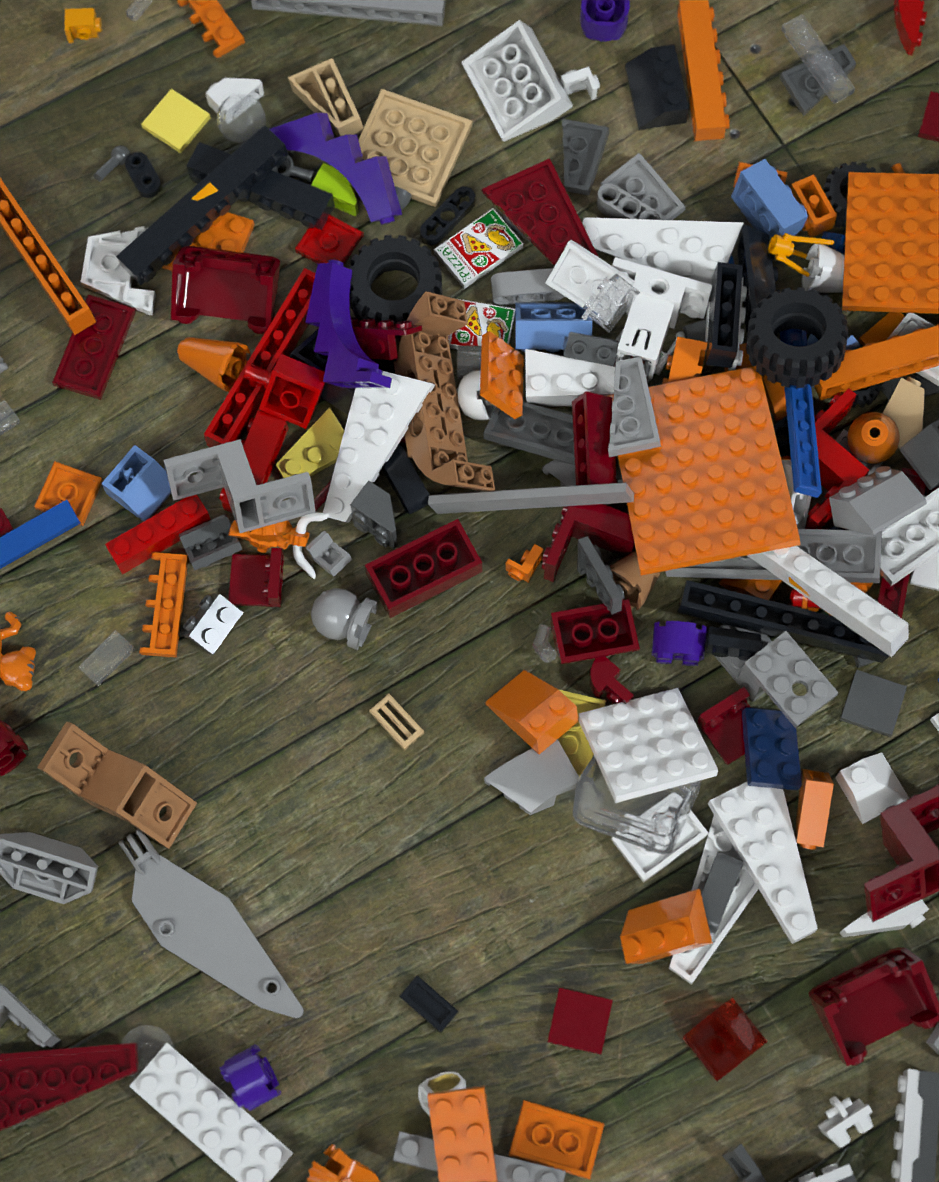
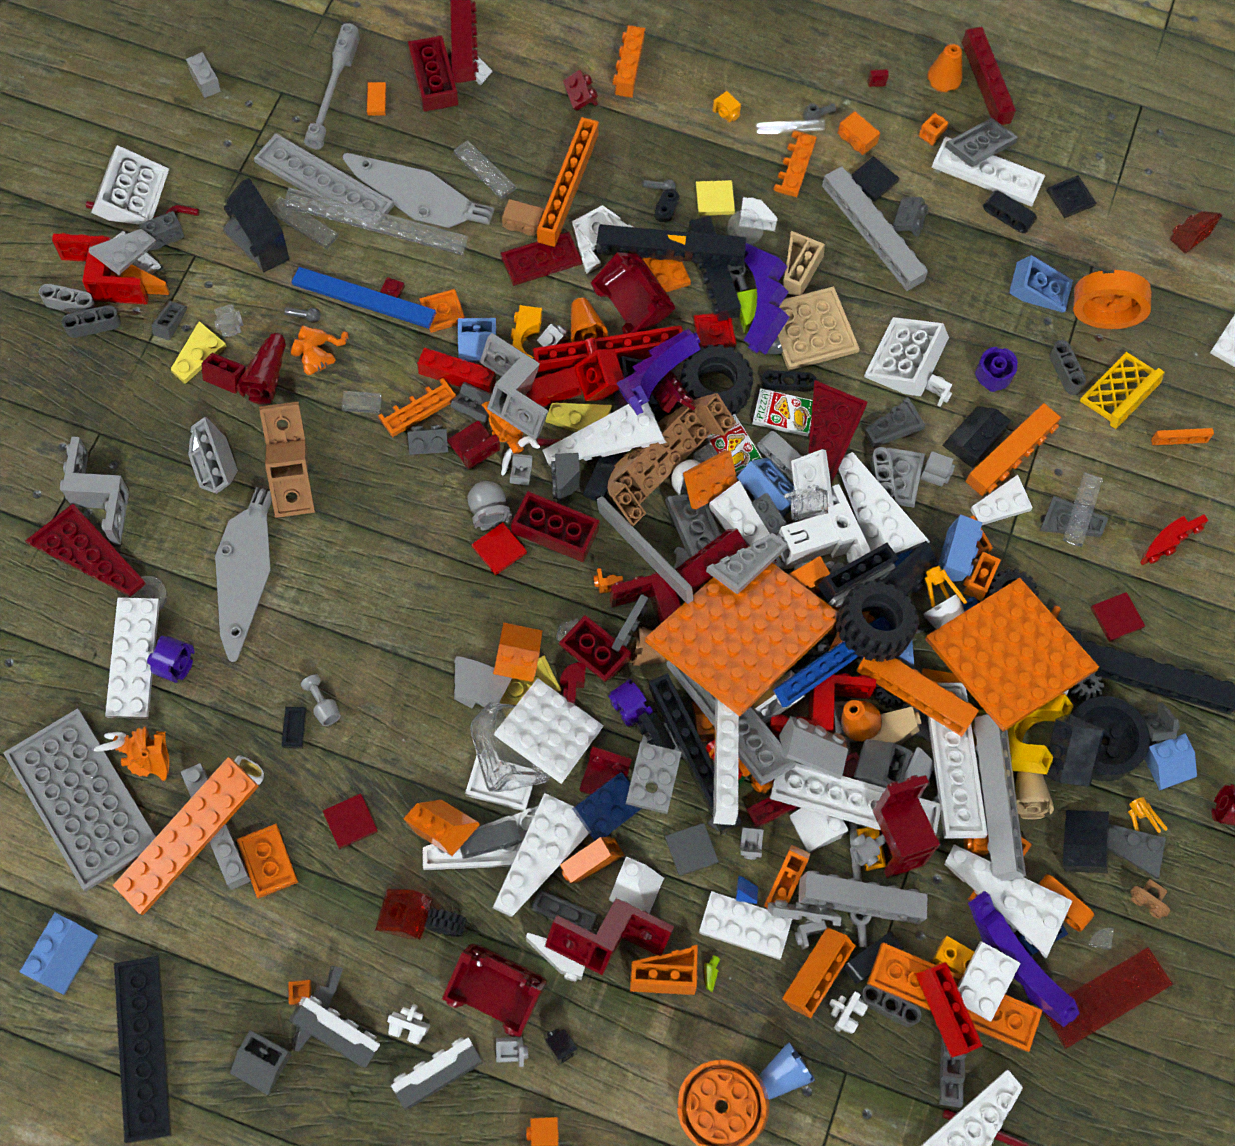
camera: 45 degrees right, 5 degrees down
tan tile [369,694,424,751] -> none
none -> light grey piece [300,674,341,726]
none -> black tyre [425,909,466,937]
none -> red tile [471,522,527,576]
none -> medium nougat brick [502,199,544,236]
none -> light orange arch [510,305,542,359]
none -> dark grey tile [531,890,598,932]
none -> light grey bracket [537,323,570,347]
none -> light grey bracket [740,826,764,860]
none -> light grey brick [920,451,955,487]
none -> white wing [970,475,1032,525]

